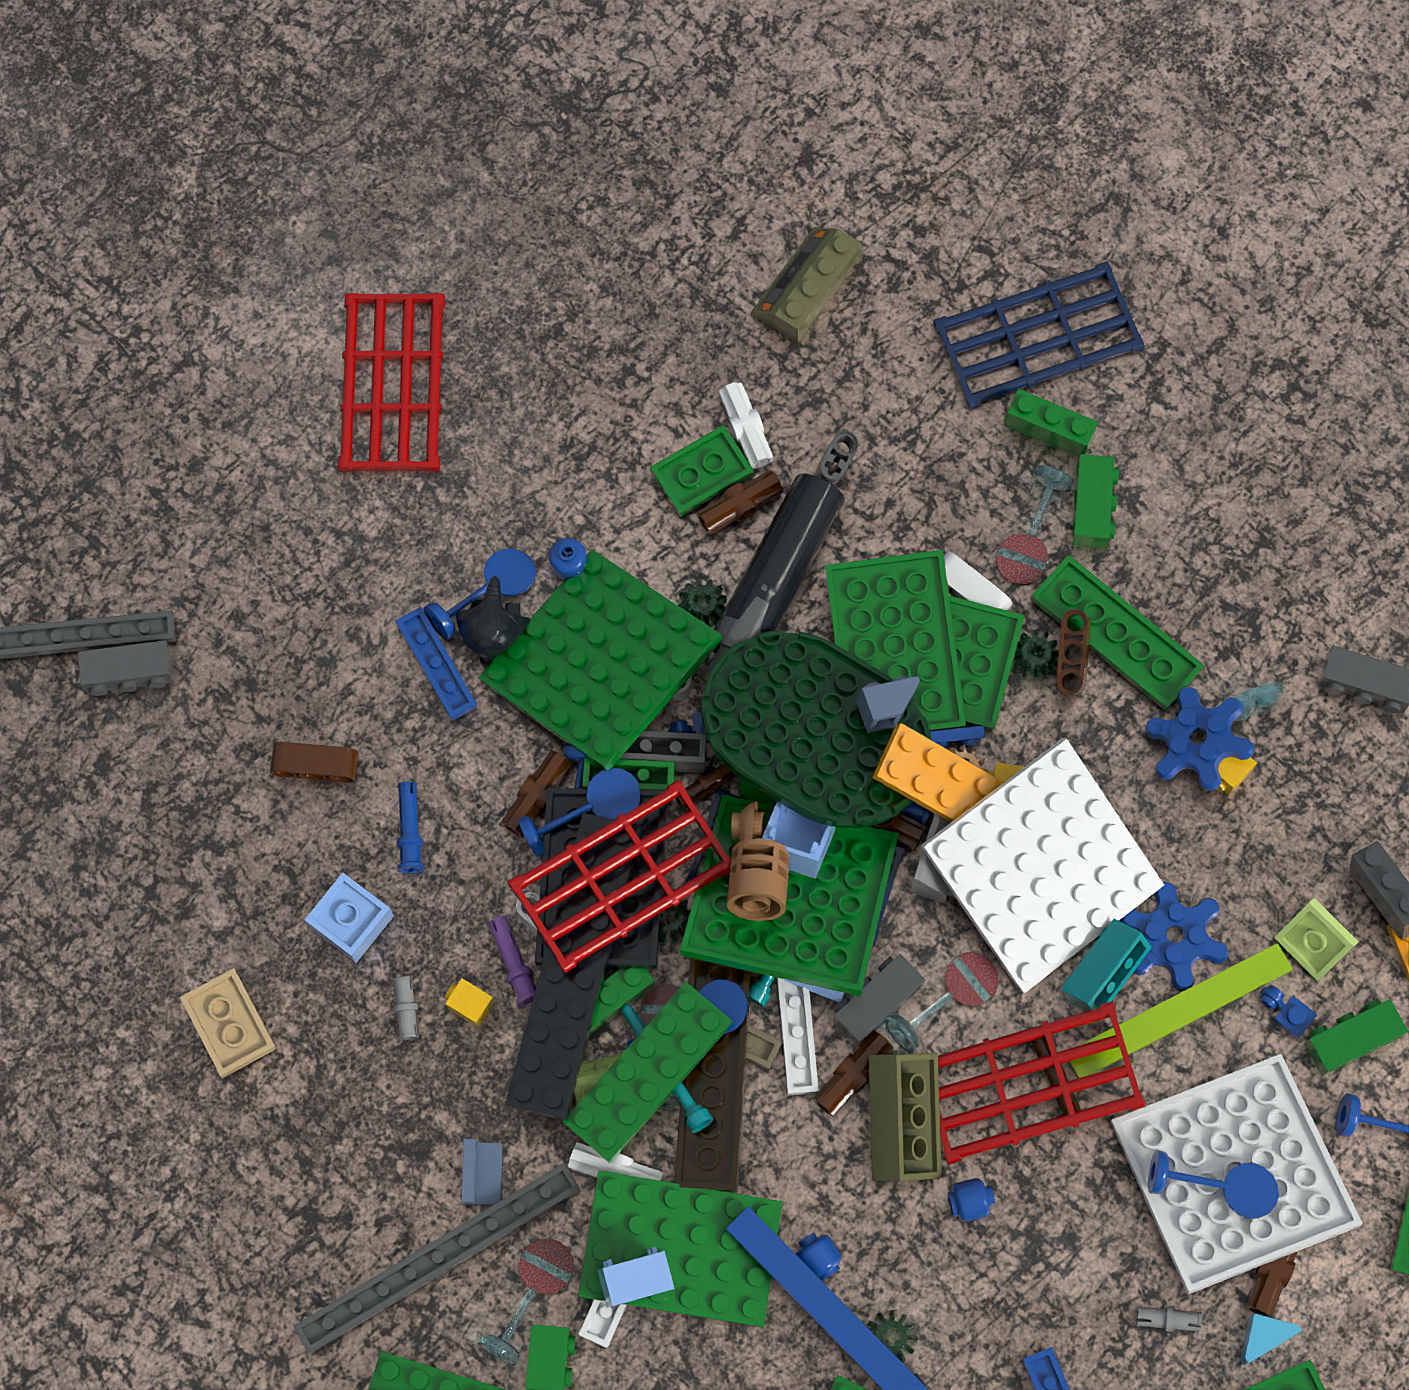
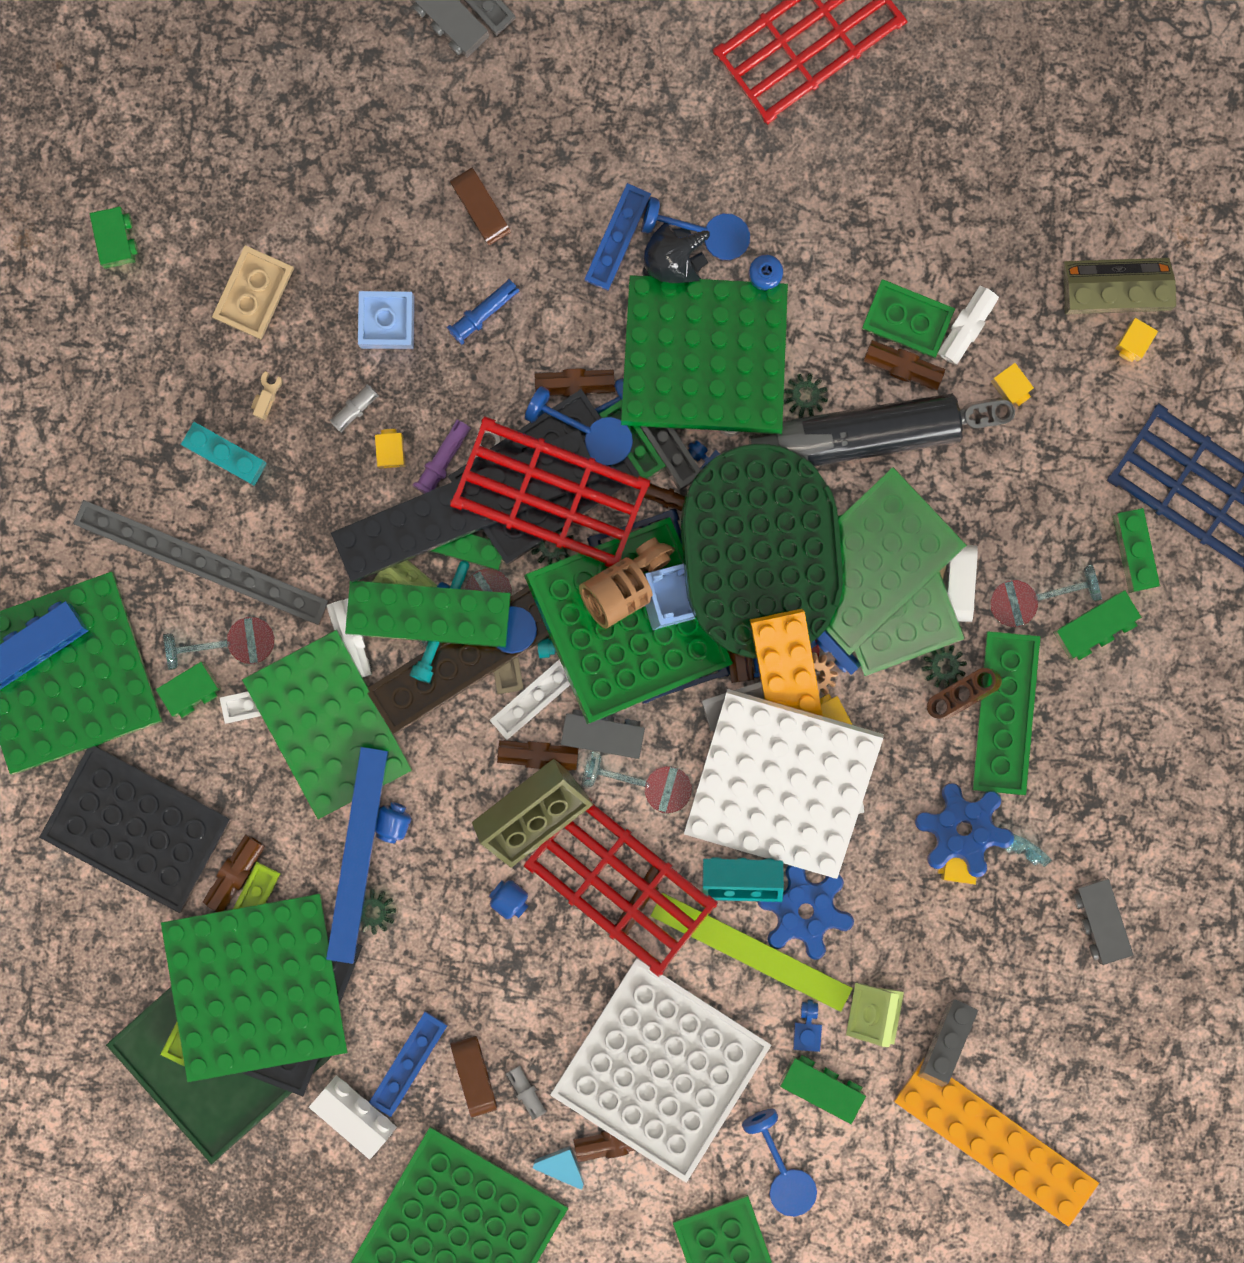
camera: 55 degrees right, 15 degrees up
sand blue panel [461,1139,503,1206] -> none
light blue container [597,1247,675,1308] -> none
sand blue slope [856,676,920,733] -> none
blue piece [1148,1150,1279,1219] -> none
none -> green brick [89,206,138,269]
none -> teal brick [181,422,267,486]
none -> tan plate [251,371,282,421]
none -> reddish brown beam [450,1036,498,1118]
none -> yellow brick [990,363,1034,406]
none -> yellow brick [1115,318,1158,362]

